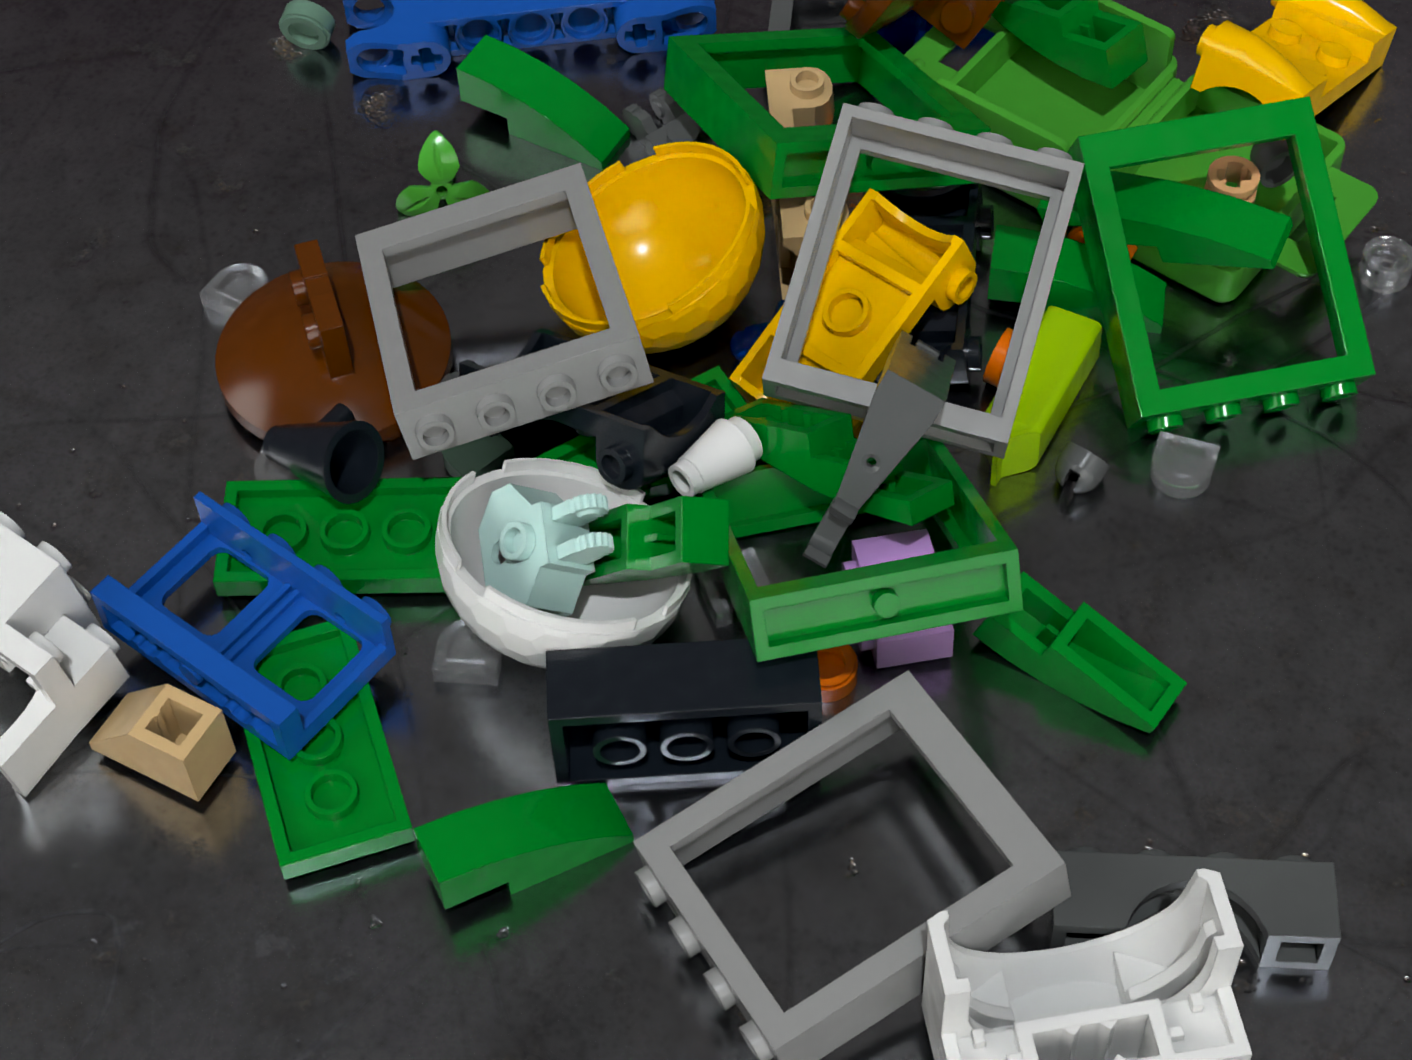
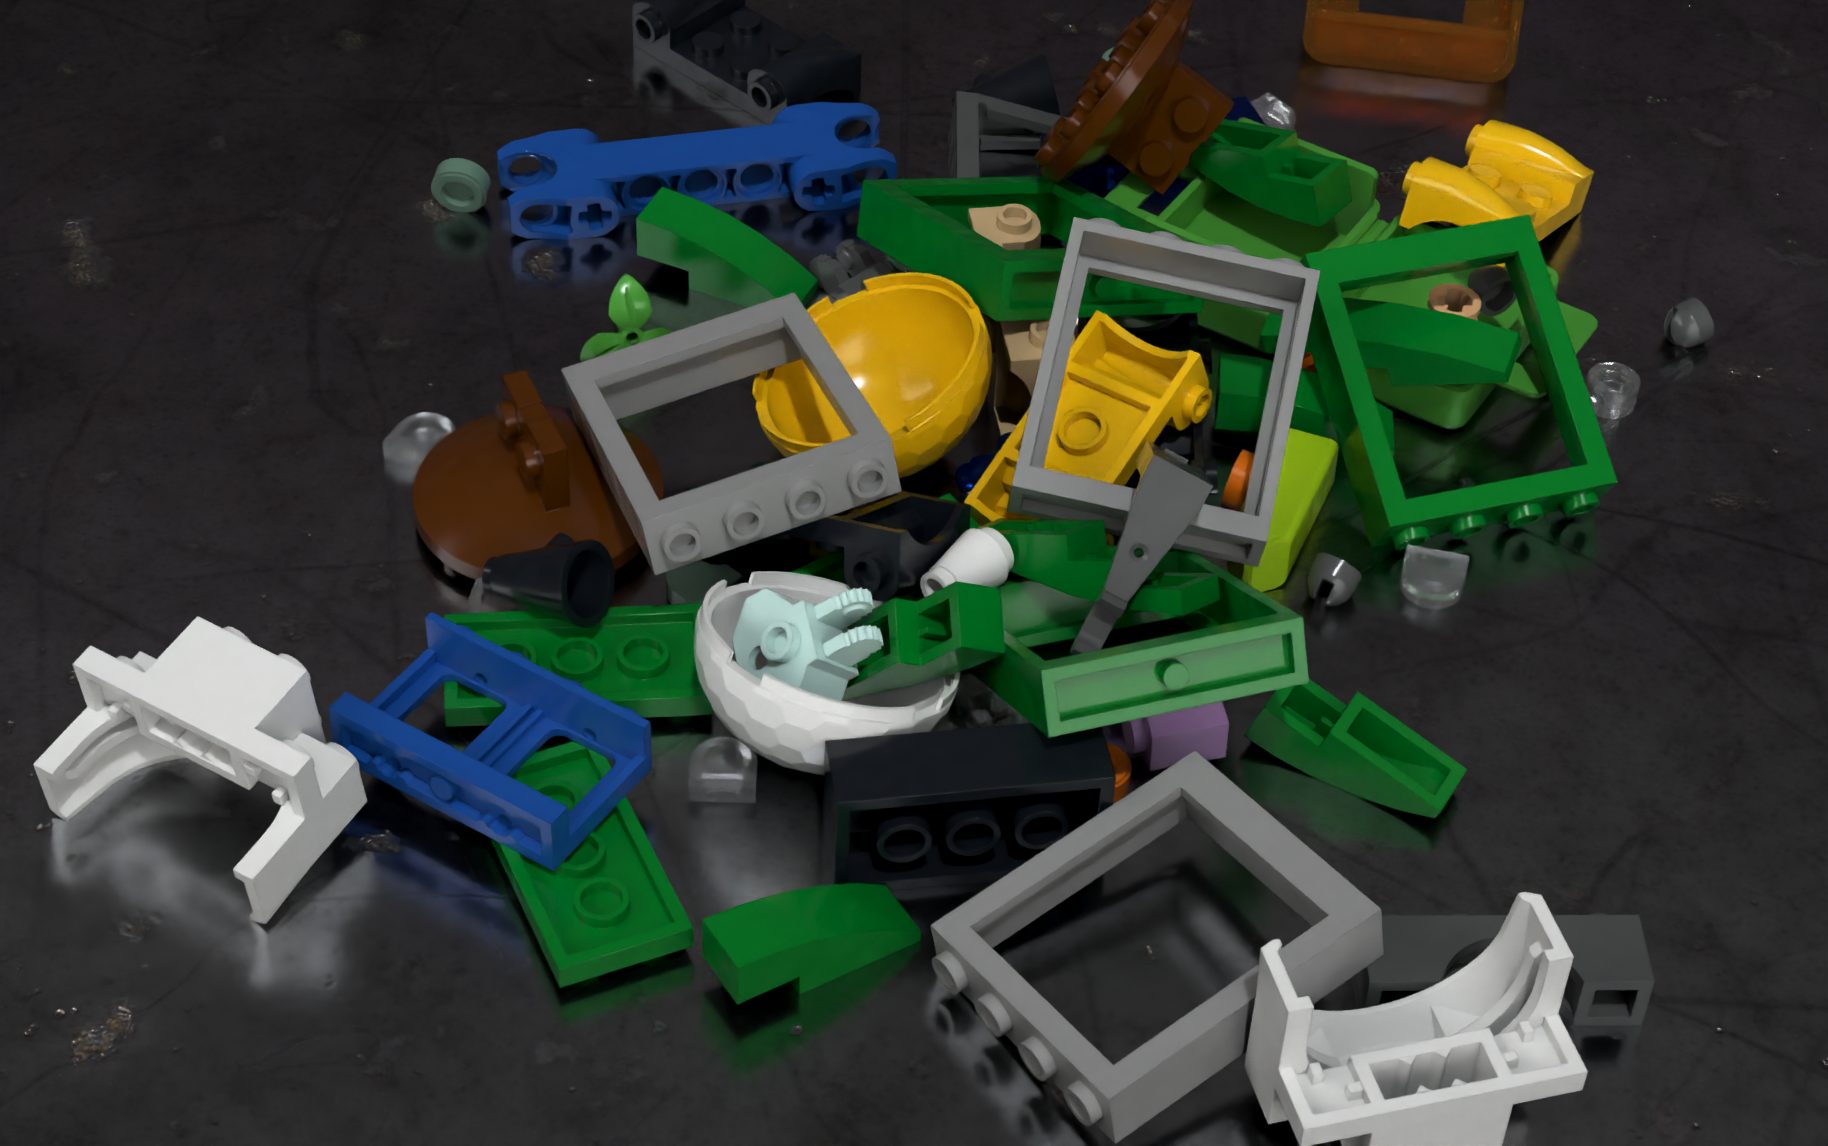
camera: 10 degrees left, 10 degrees down
tan slope [89,684,236,802] -> none

